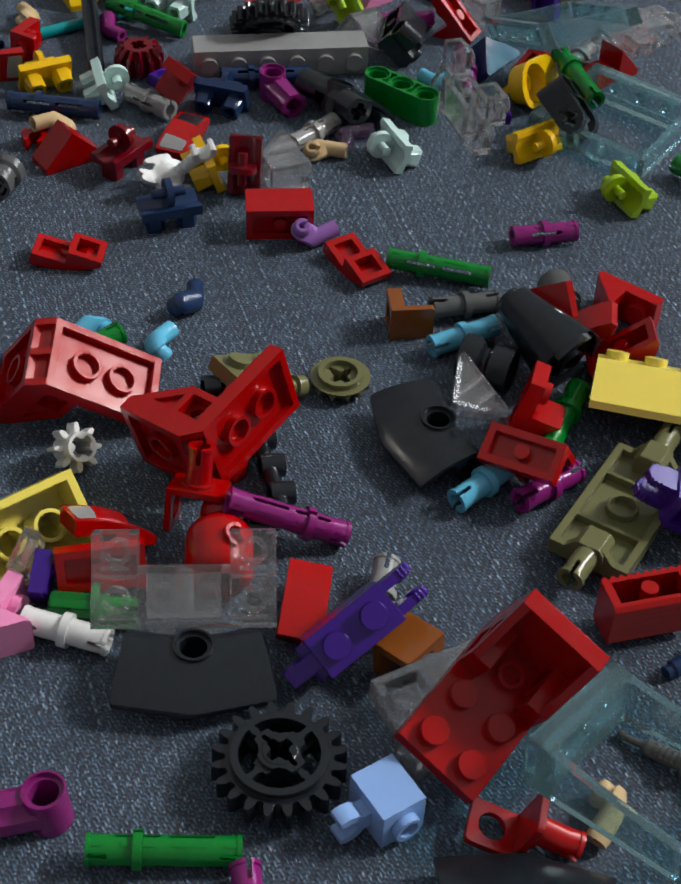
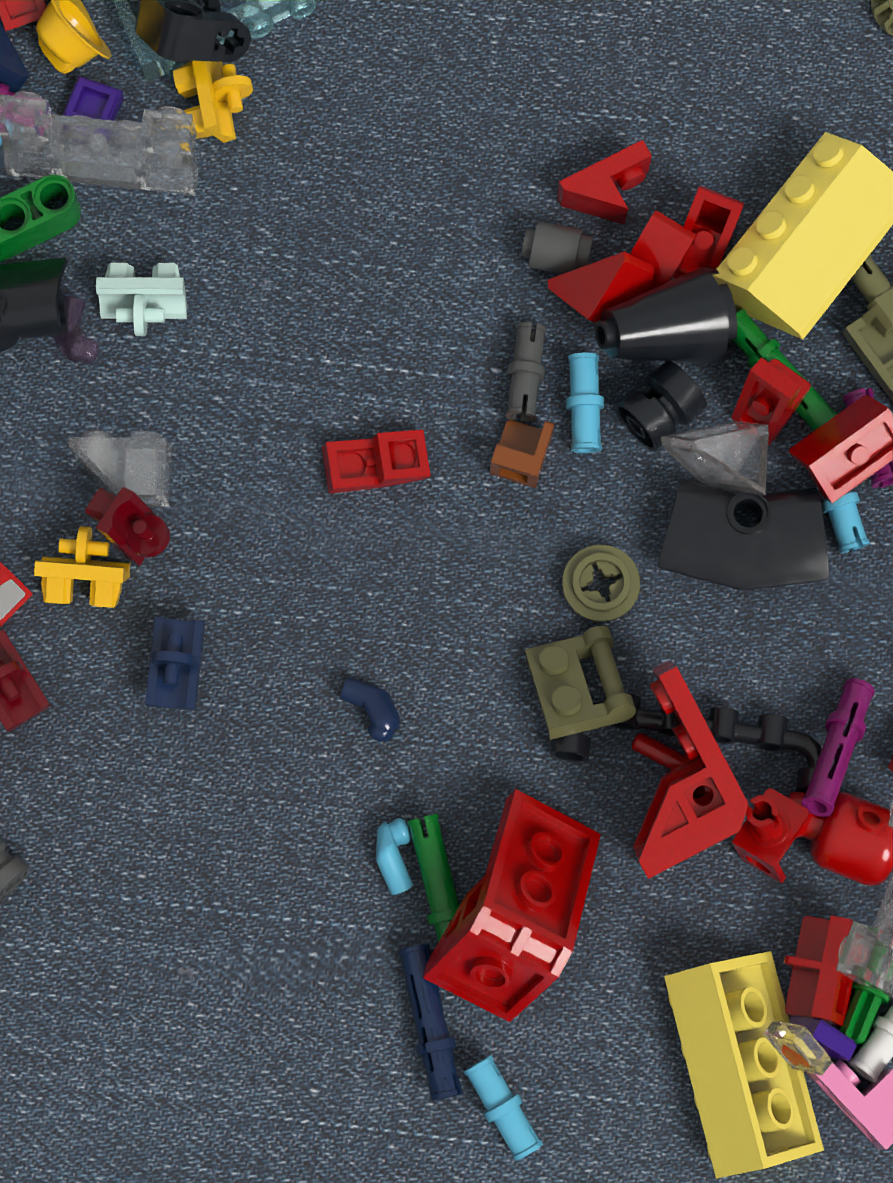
camera: 65 degrees left, 35 degrees up
red slope [29,232,108,271] -> none
white gear [47,422,102,473] -> none
red slope [60,505,157,546] -> none
white piece [138,138,217,189] -> none
medium azure arm [144,321,179,364] -> none
red panel [245,188,314,240] -> none
light grey pin [285,112,342,154] -> none
medium lavender arm [291,218,340,247] -> none
tan arm [303,139,348,162] -> none
green pin [386,247,492,288] -> none
magenta pin [509,220,579,247] -> none
lime hips [599,160,658,219] -> none

